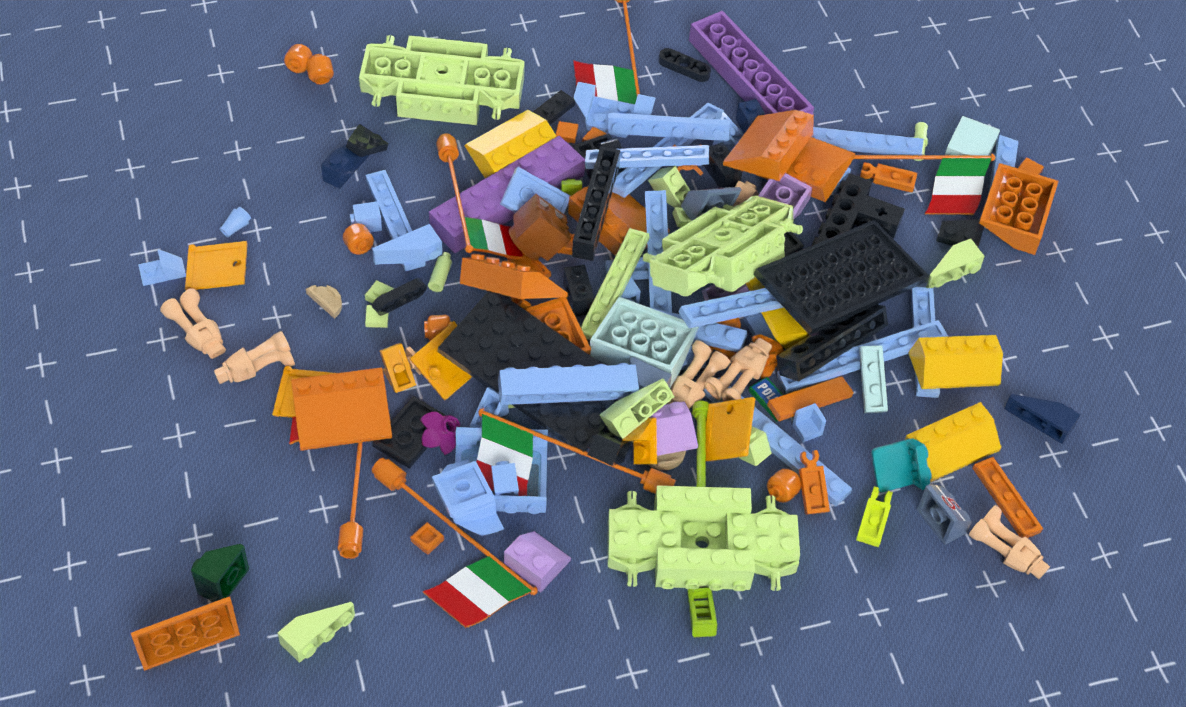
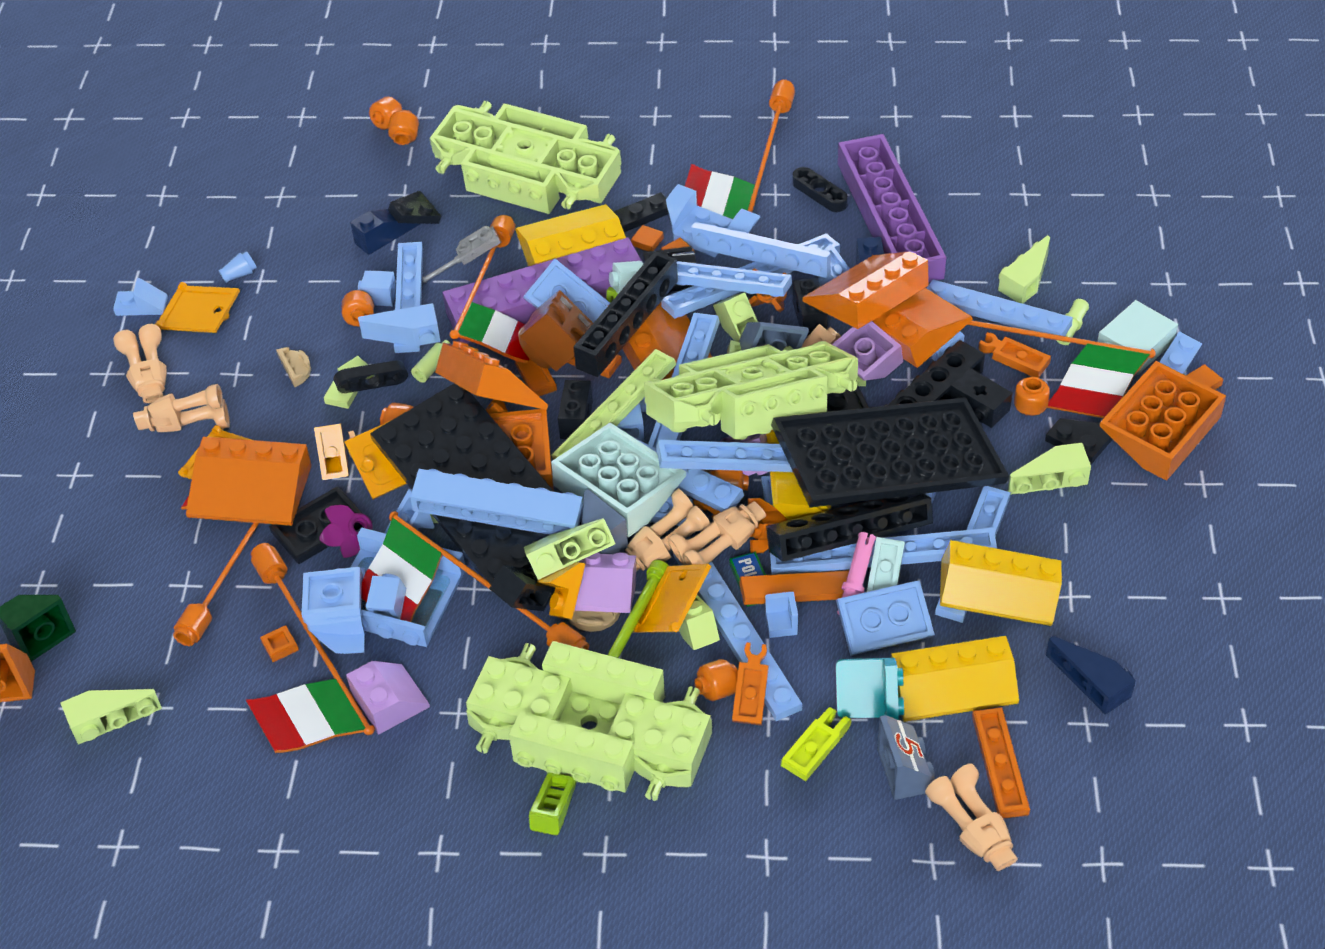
camera: 25 degrees right, 5 degrees down
none -> light grey piece [422,226,501,283]
none -> light aqua brick [609,261,643,294]
none -> light blue tile [836,580,935,656]
none -> bright pink pin [837,532,876,614]
none -> yellowish green slope [998,235,1050,304]
none -> orange head [1014,377,1050,416]

